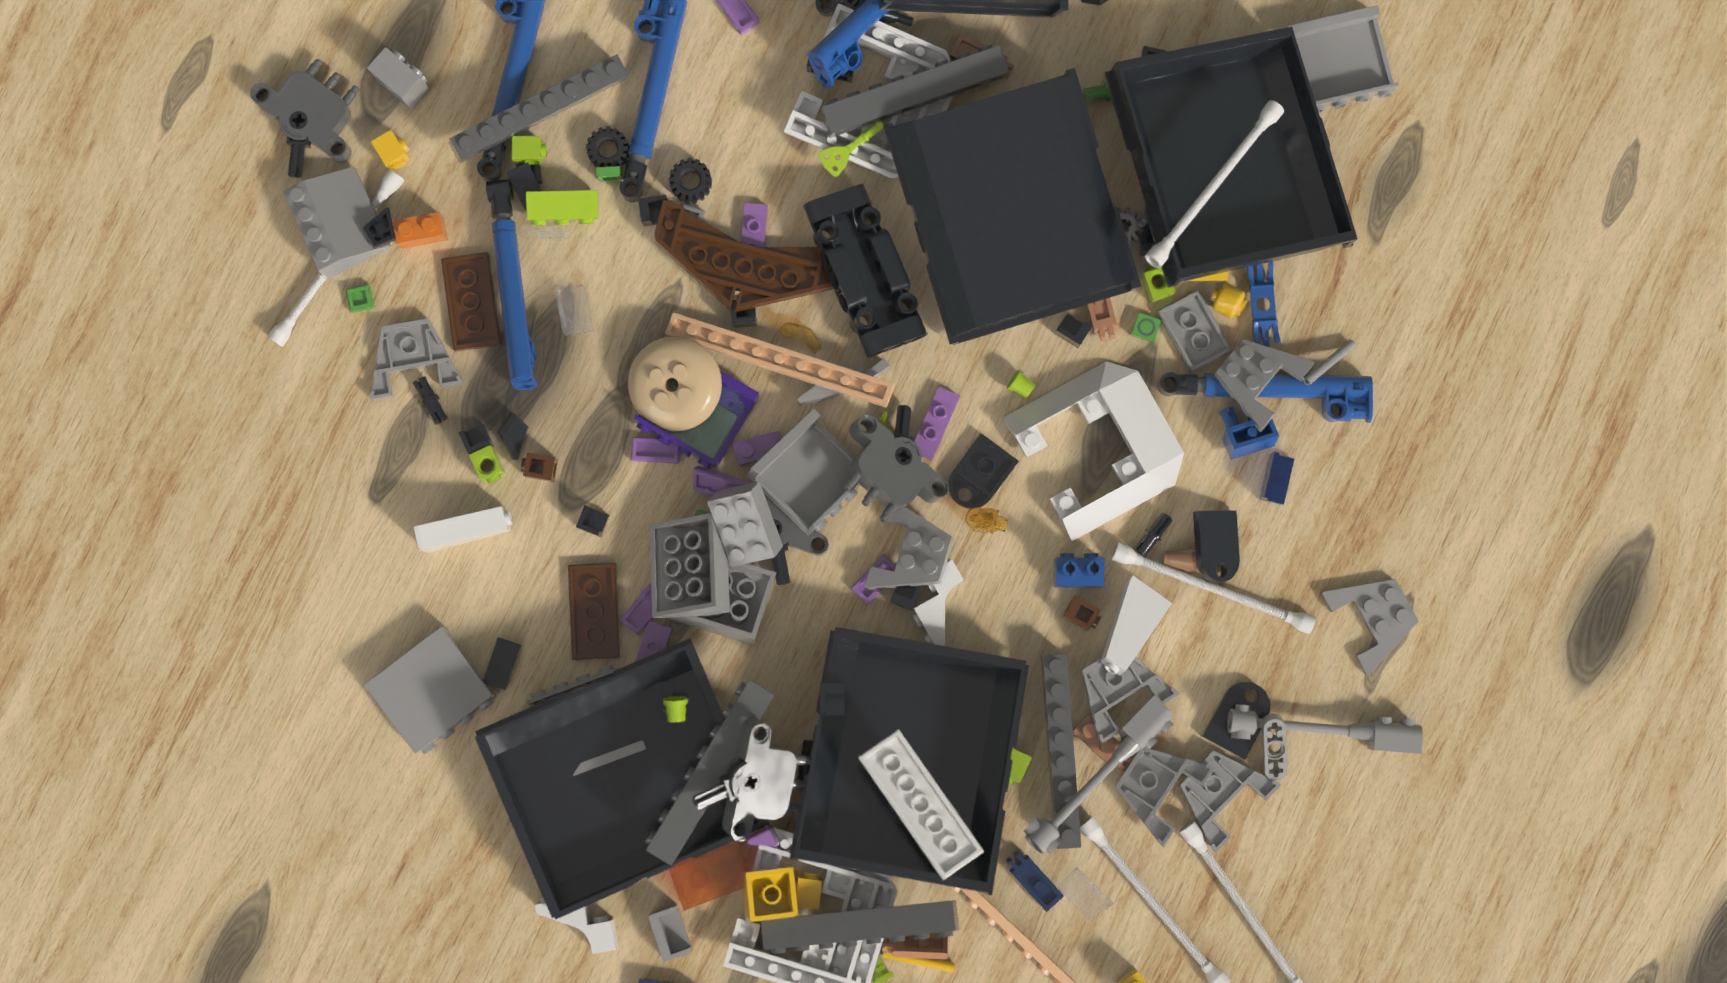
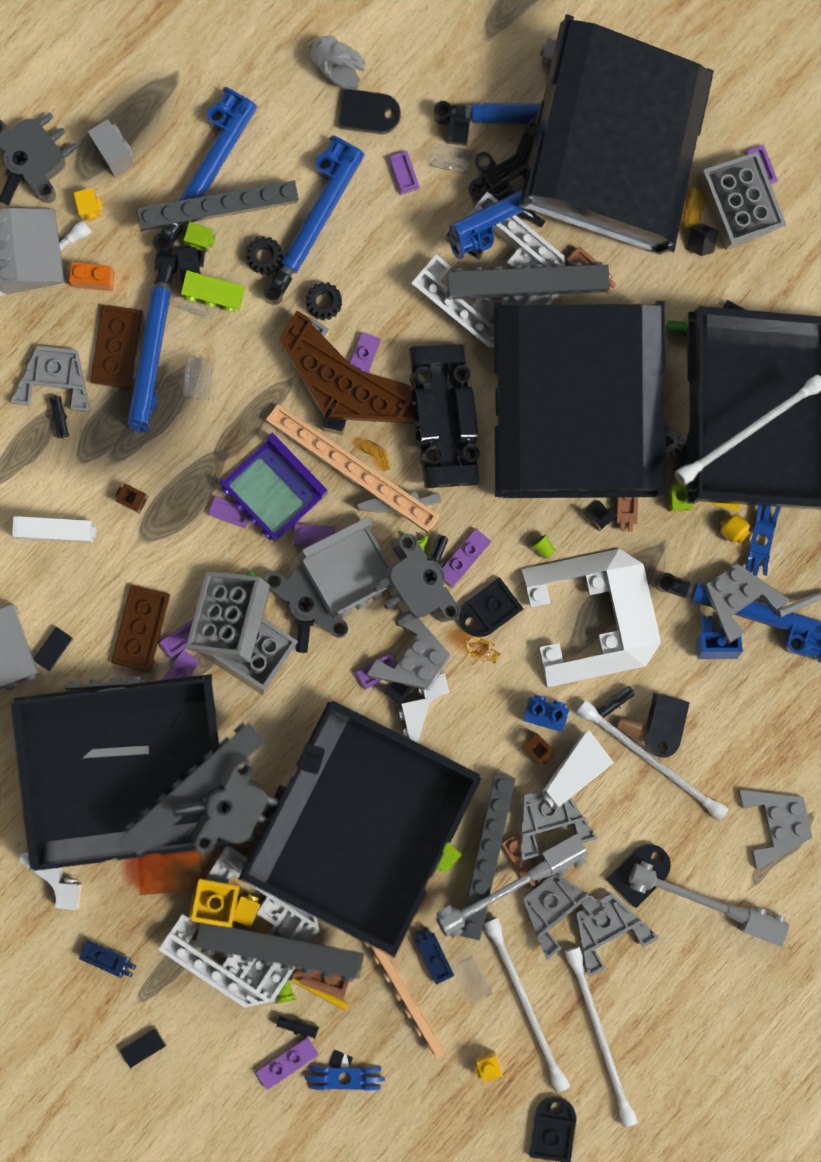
camera: 10 degrees right, 0 degrees up
bright green tile [346,284,375,313] -> none
black piece [363,207,396,249] -> none
black panel [459,424,494,454] -> none
lime brick [469,445,506,484] -> none
black piece [497,412,529,460] -> none
black panel [576,505,610,537] -> none
bright green tile [596,166,623,182] -> none
tan brick [628,336,722,431] -> none
black panel [638,195,668,227] -> none
light grey panel [648,904,693,962] -> none
lime piece [663,696,688,722] -> none
medium lavender plate [693,466,753,496] -> none
light grey brick [707,481,783,567] -> none
medium lavender slope [747,825,780,847] -> none
lime piece [818,120,885,177] -> none
white tile [858,729,984,880] -> none
bright green tile [1131,313,1161,343] -> none
light grey tile [1156,289,1233,374] -> none
clear blue panel [1259,451,1294,505] -> none
light grey beam [1262,713,1287,781] -> none

